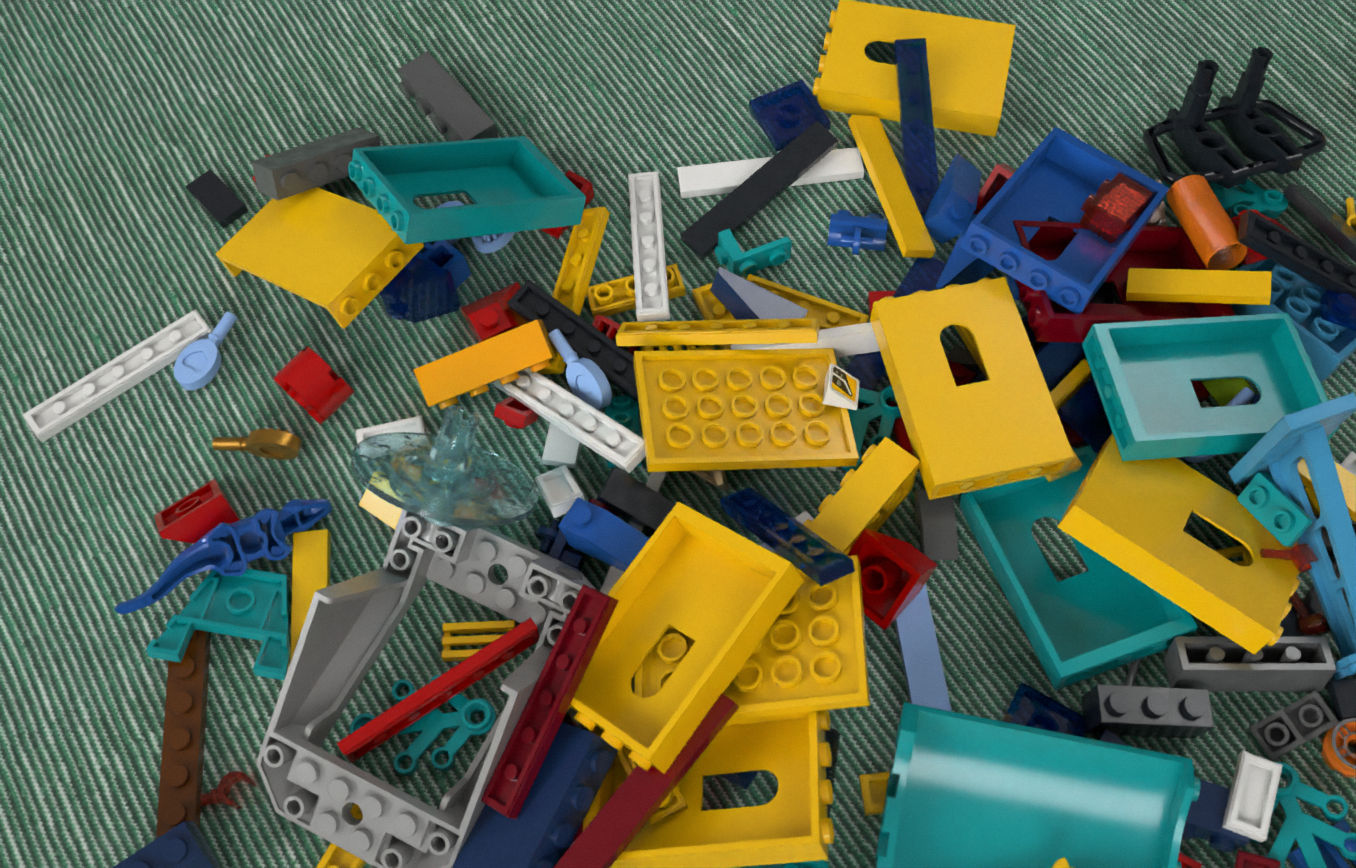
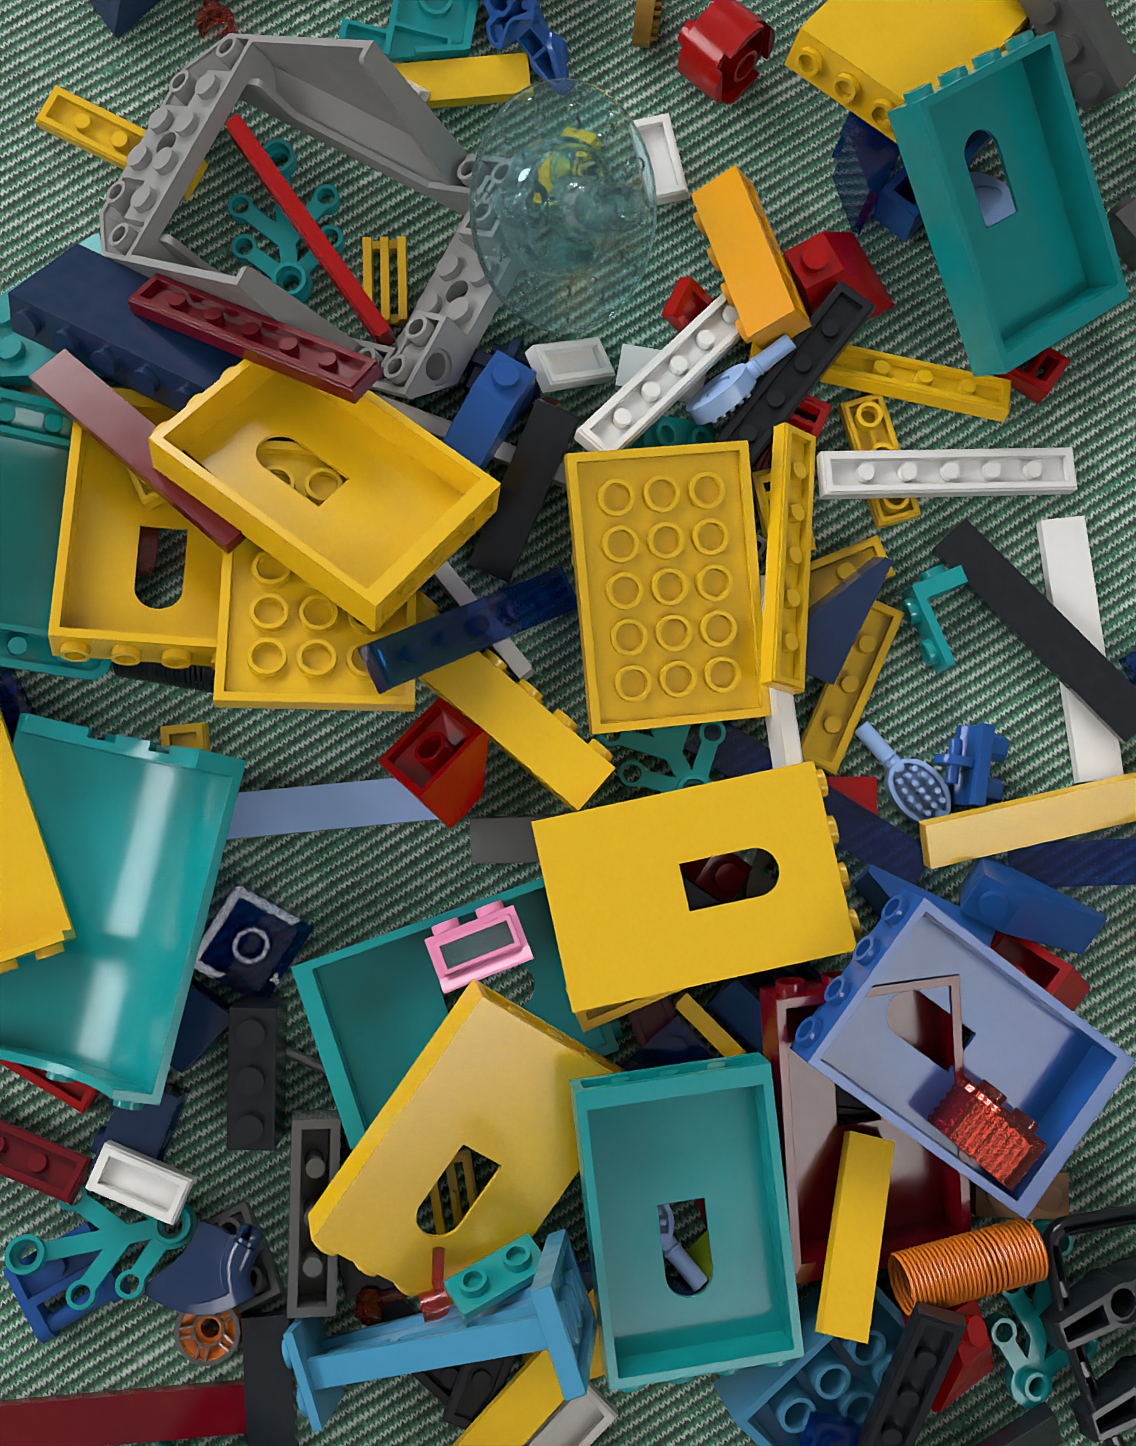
camera: 85 degrees right, 20 degrees up
slope [823,363,860,410] -> none
none -> dark blue arm [144,1220,263,1315]
none -> bright pink window [424,900,534,994]
none -> light blue piece [854,721,951,824]

